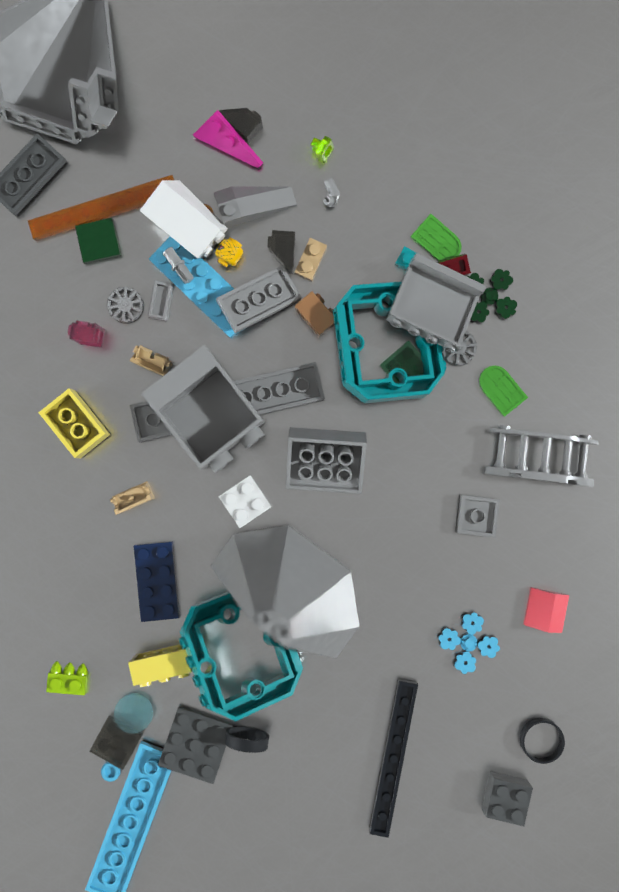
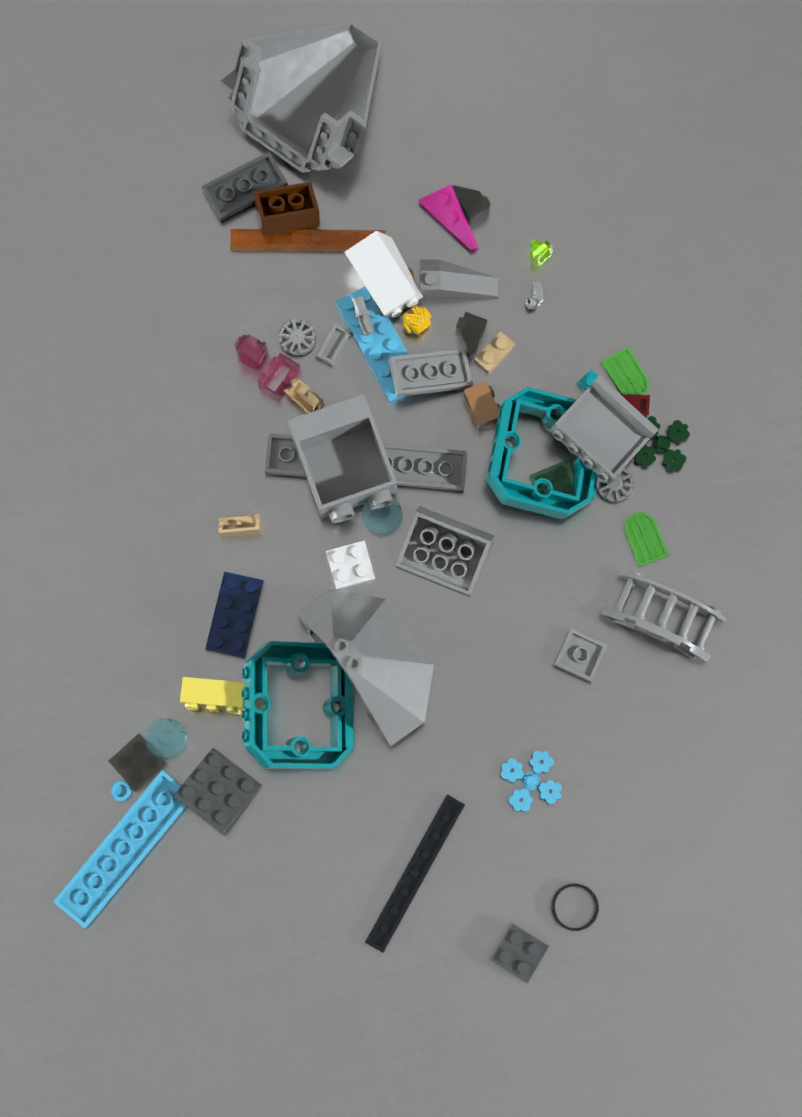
camera: 15 degrees right, 10 degrees down
light yellow brick [38,388,110,458] -> none
lime plate [46,661,88,696] -> none
dark green tile [75,218,121,264] -> none
black tyre [225,727,269,753] -> none
coral slope [524,587,569,633] -> none
none -> reddish brown brick [254,182,320,236]
none -> clear pink window [258,353,301,402]
none -> clear light blue tile [363,497,402,535]

